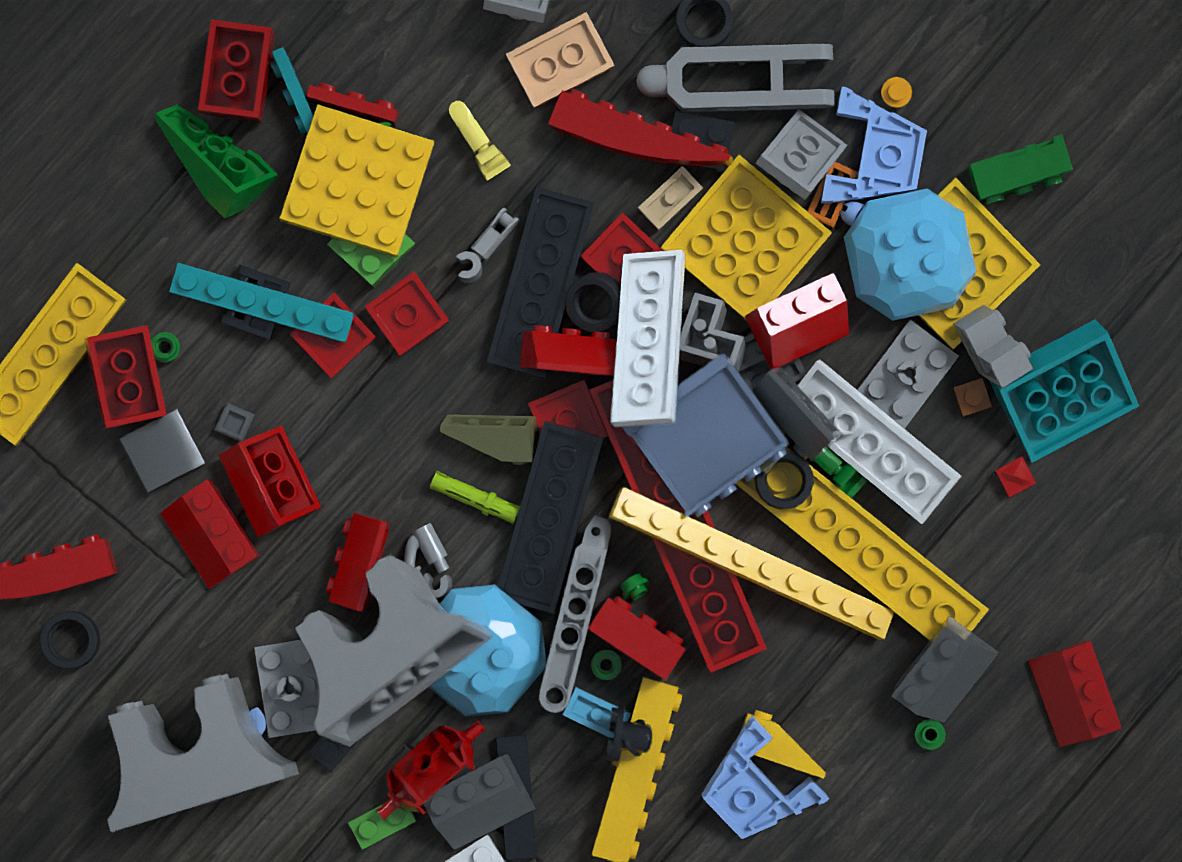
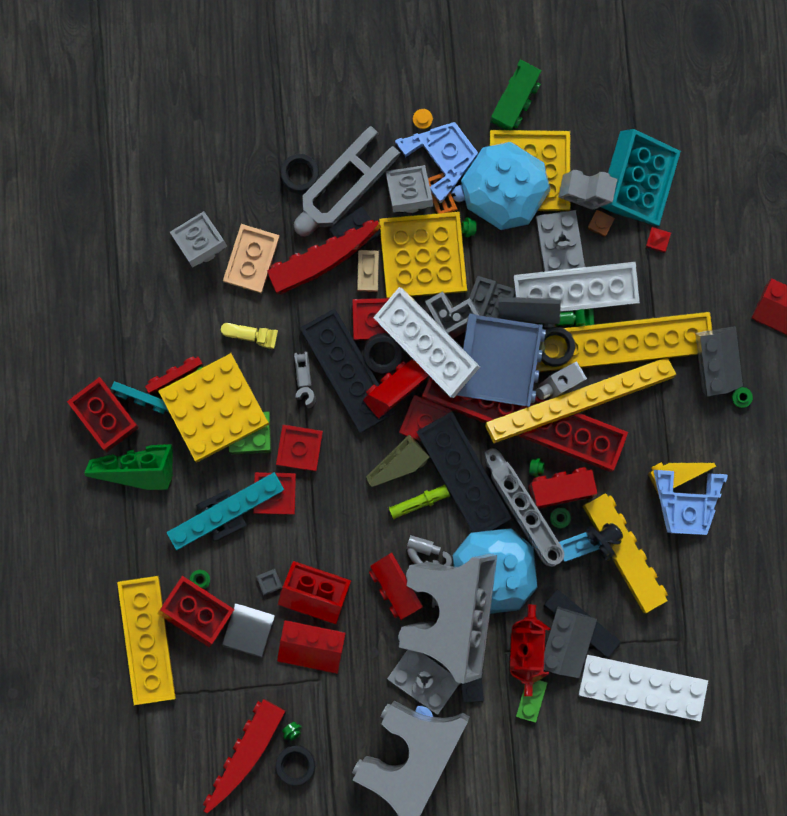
camera: 55 degrees left, 5 degrees down
red slope [745,273,849,370] -> none
none -> green plate [282,722,302,741]
none -> green plate [461,217,476,238]
none -> light grey torso [536,361,587,400]

